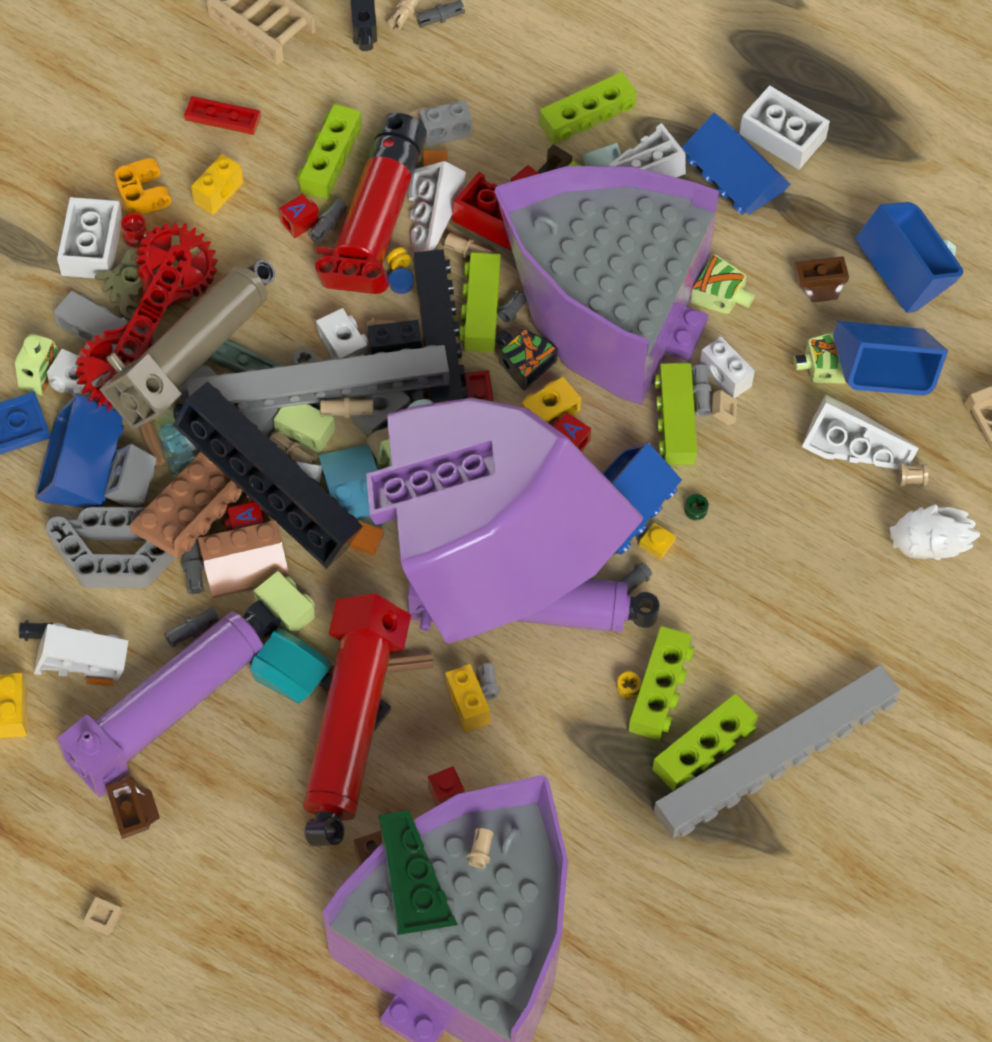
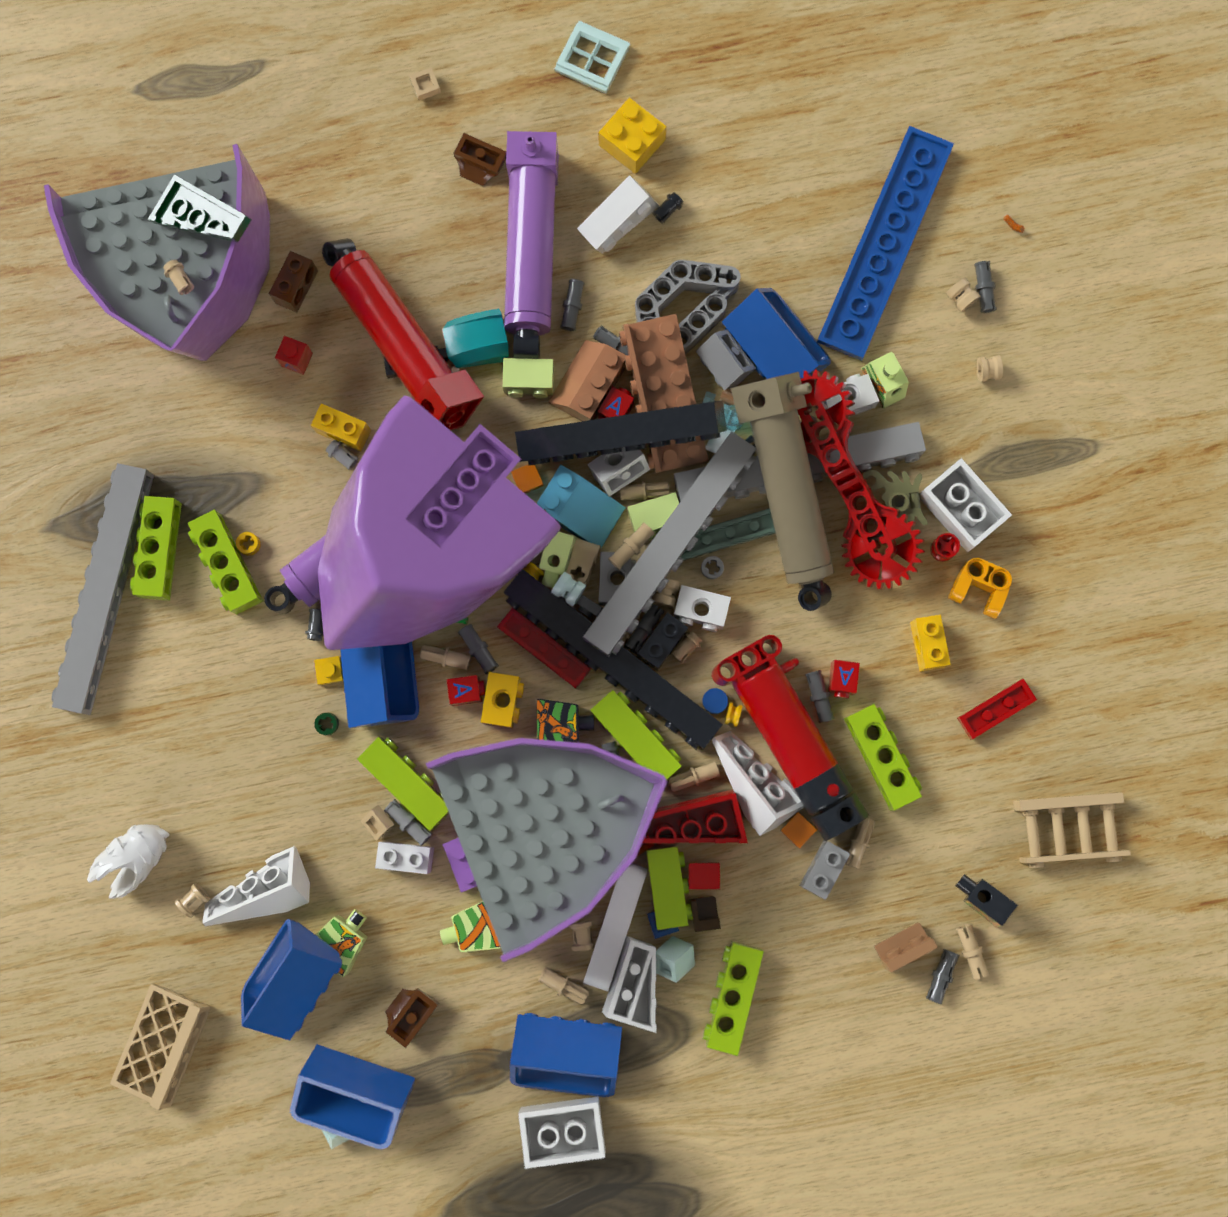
camera: 140 degrees right, 20 degrees up
none -> medium nougat bracket [874,923,938,973]

